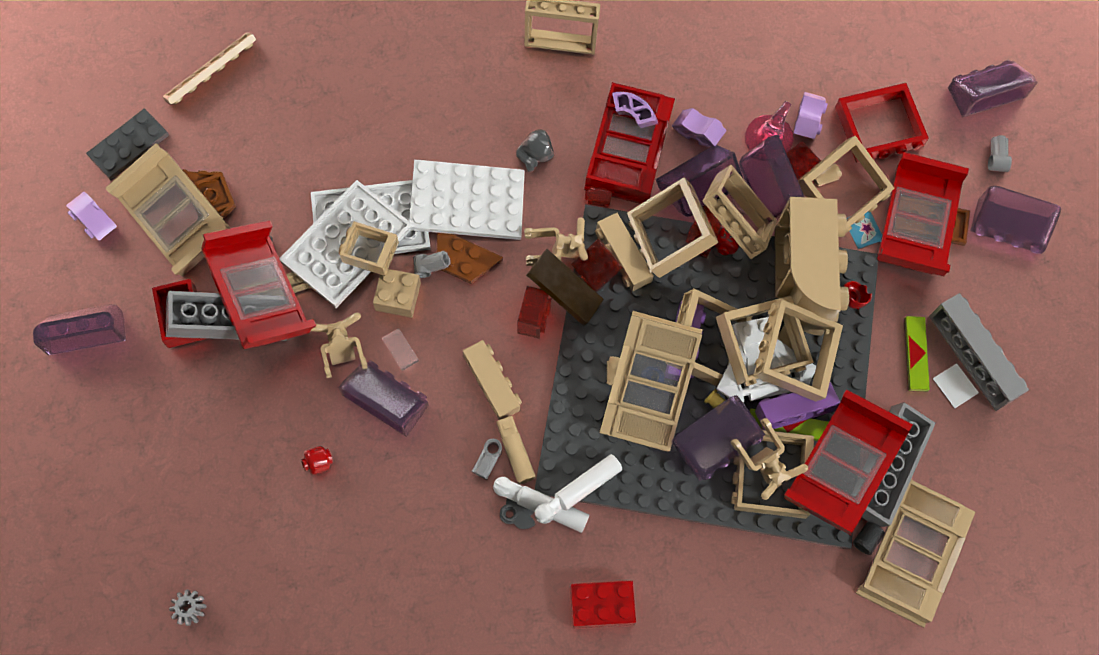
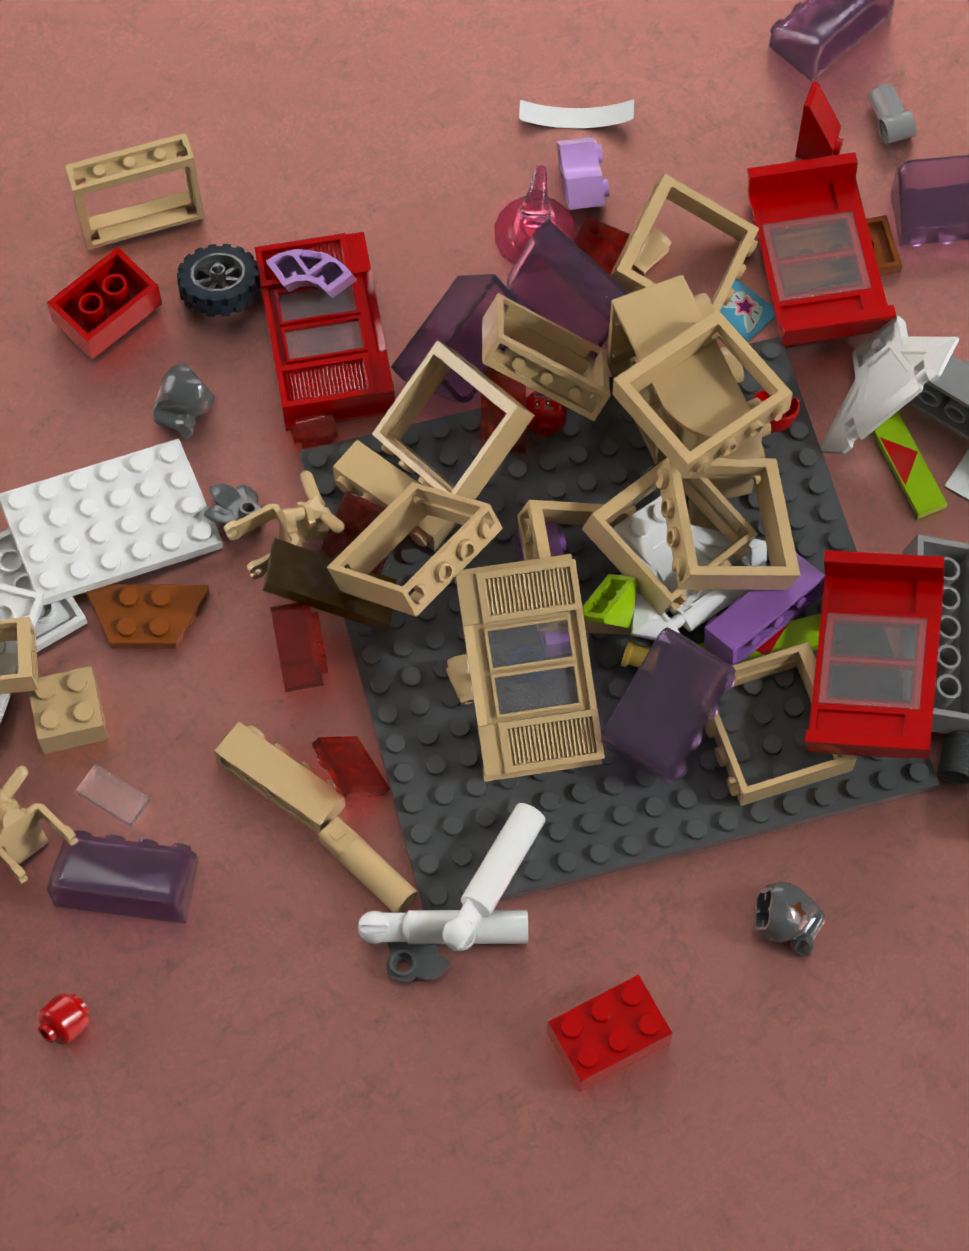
camera: 20 degrees left, 5 degrees down
light grey piece [413,251,450,278] -> none
light grey piece [472,438,502,479] -> none
lavender brick [672,108,727,147] -> none
tan piece [731,418,808,500] -> none
red window [835,83,929,163] -> none
none -> red brick [47,247,162,360]
none -> black wheel [177,244,261,317]
none -> dark grey plate [204,484,261,526]
none -> clear red tile [312,736,390,798]
none -> tan window [327,482,503,617]
none -> white sticker [519,99,634,128]
none -> lime slope [583,574,638,629]
none -> tan window [612,309,793,479]
none -> dark grey piece [754,882,825,956]
none -> red slope [795,81,844,160]
none -> white plate [820,315,959,454]

